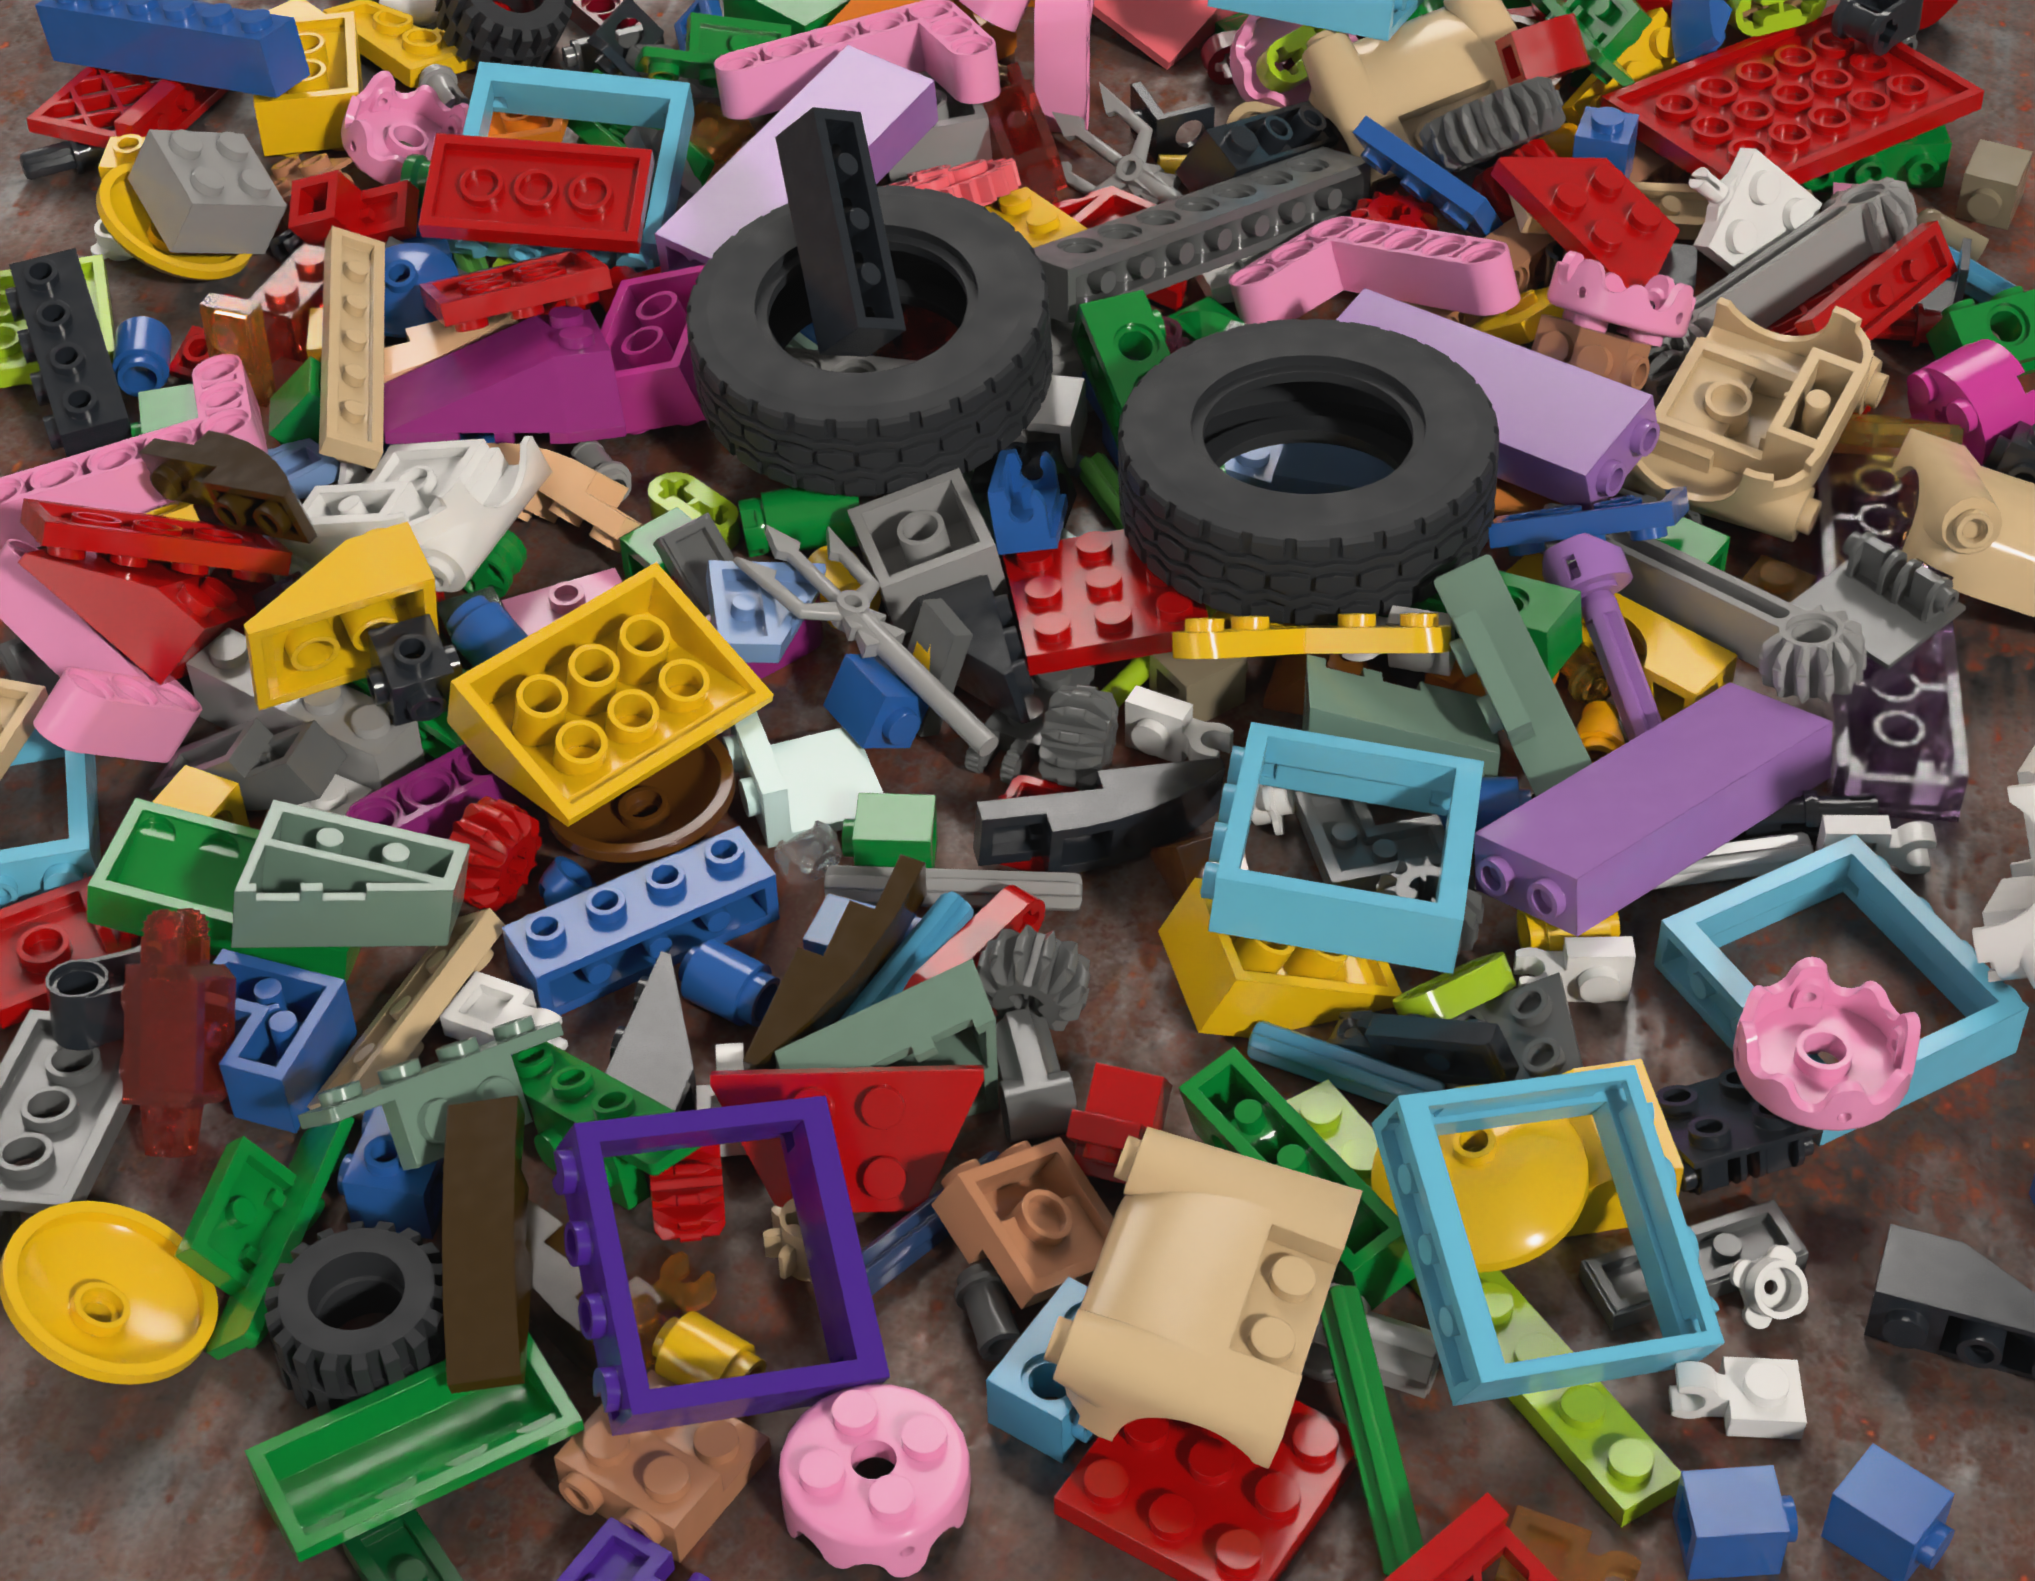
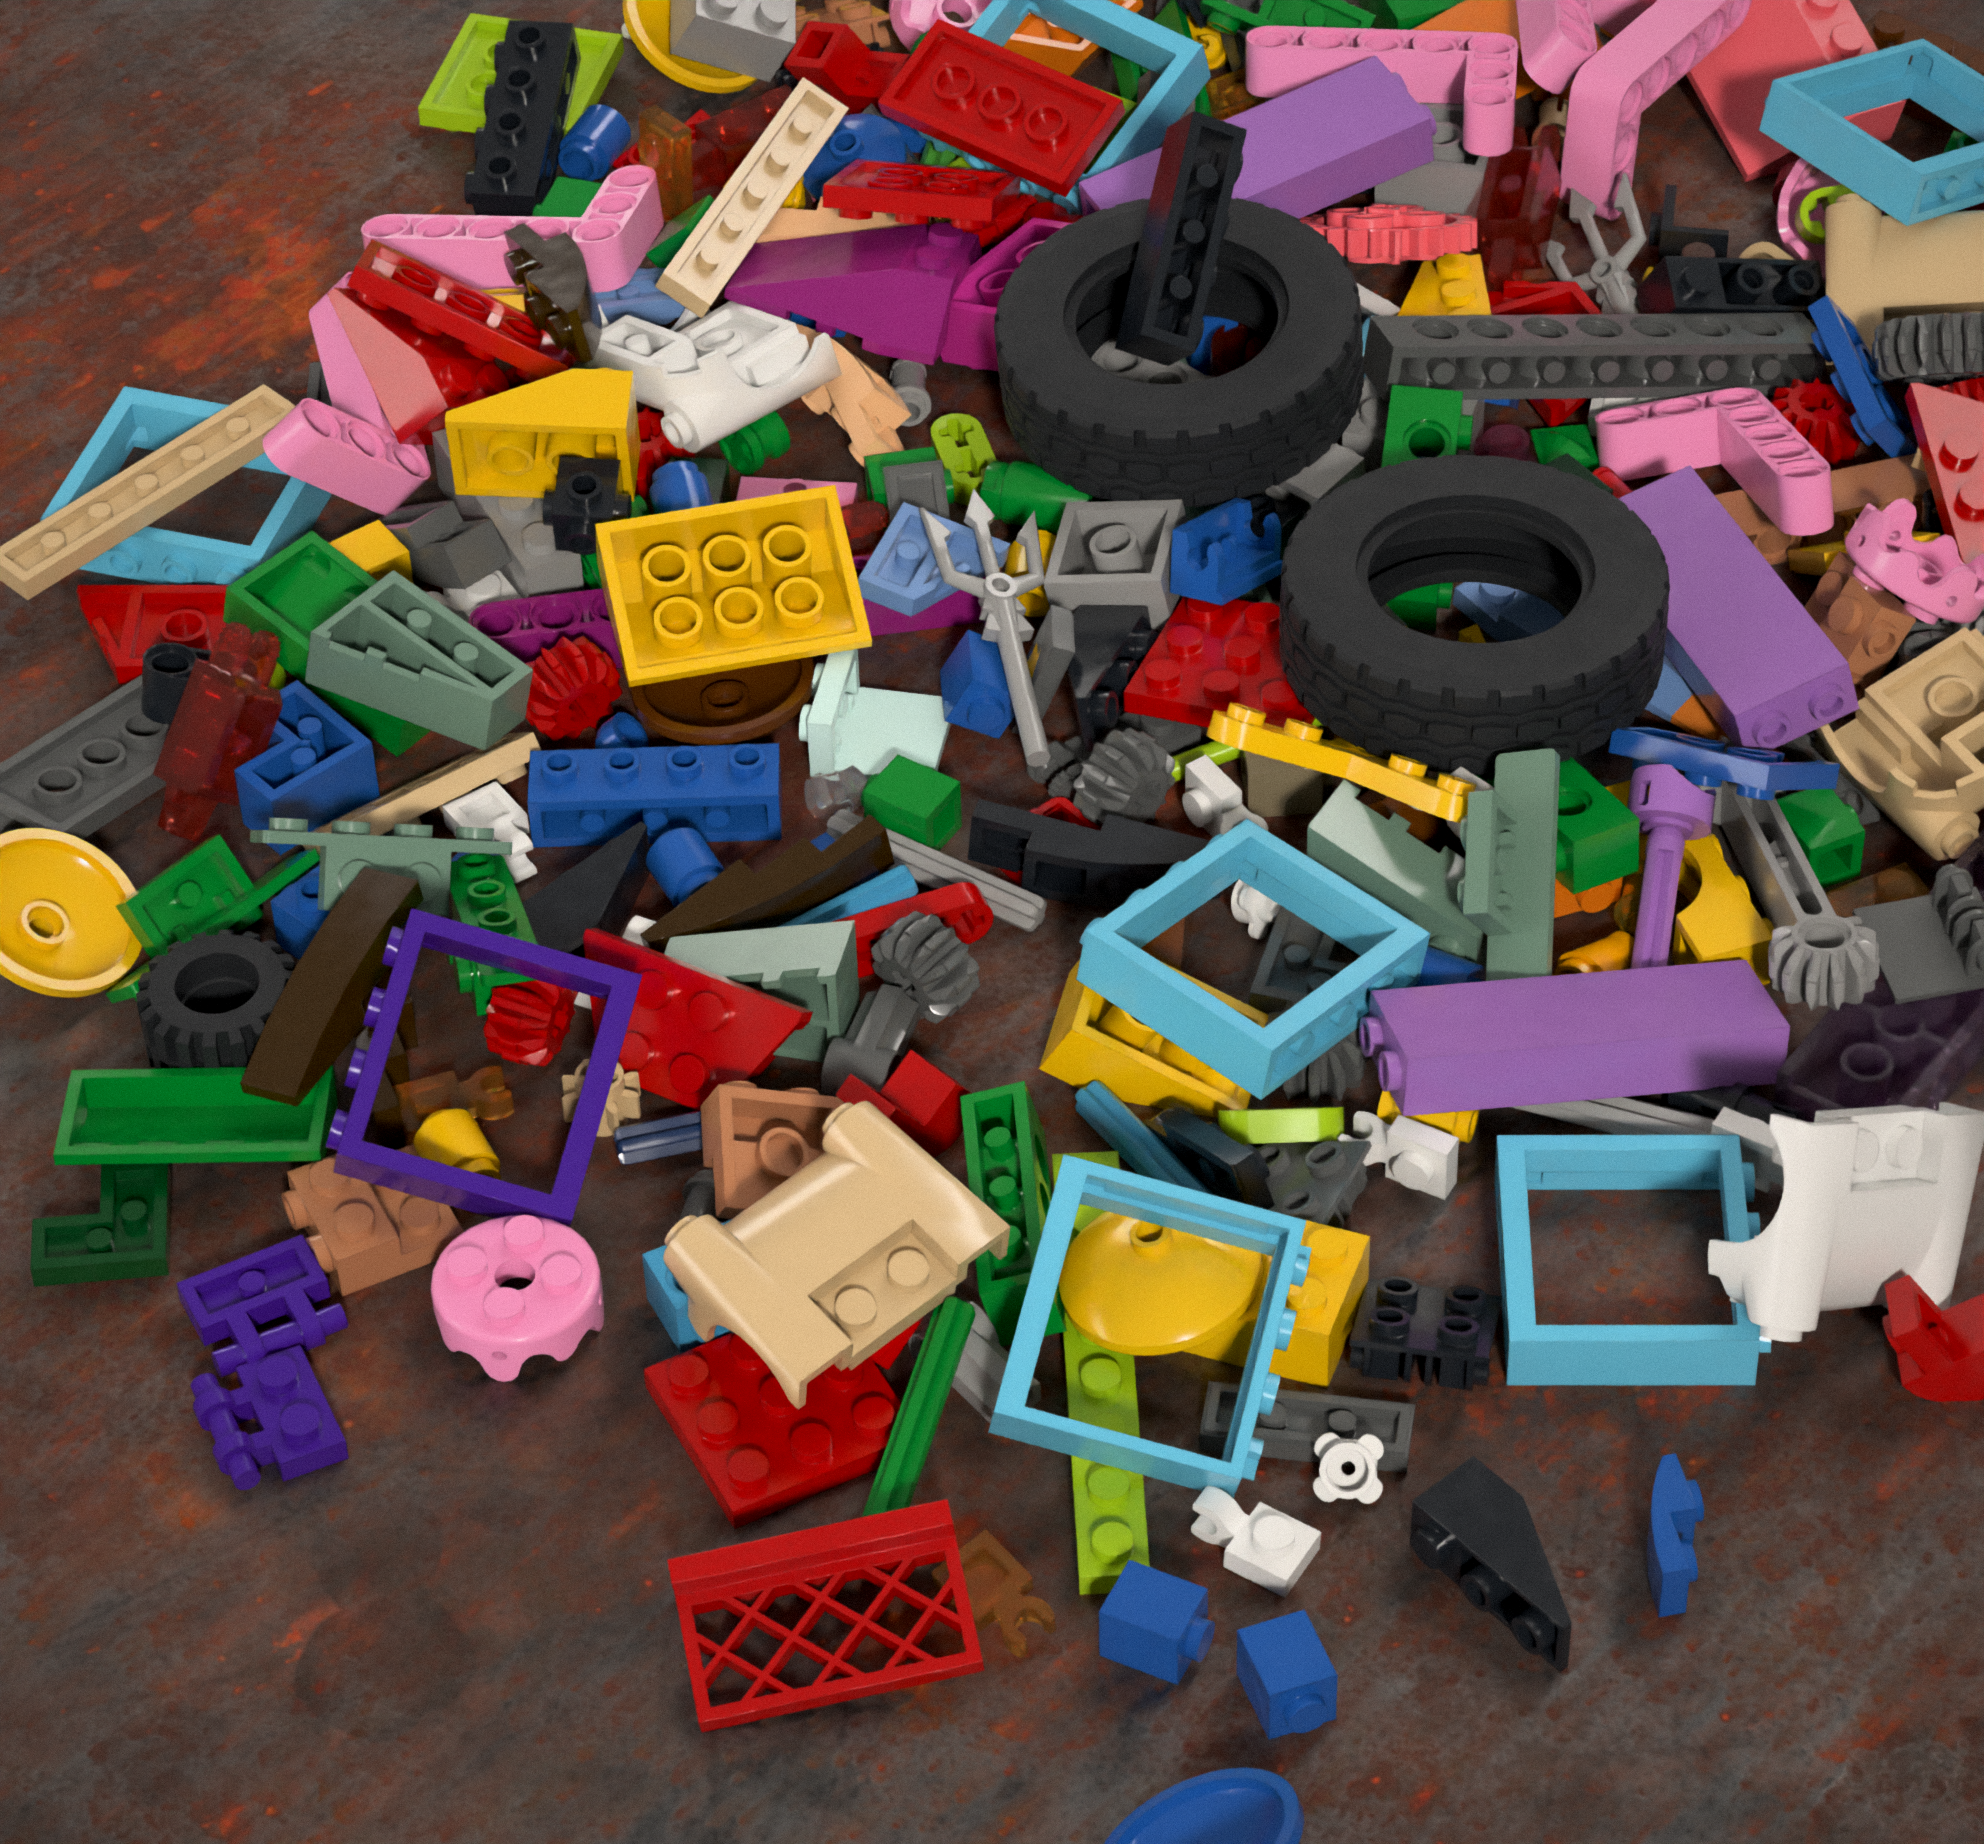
camera: 30 degrees right, 0 degrees up
bright pink plate [1733,957,1921,1131] -> none

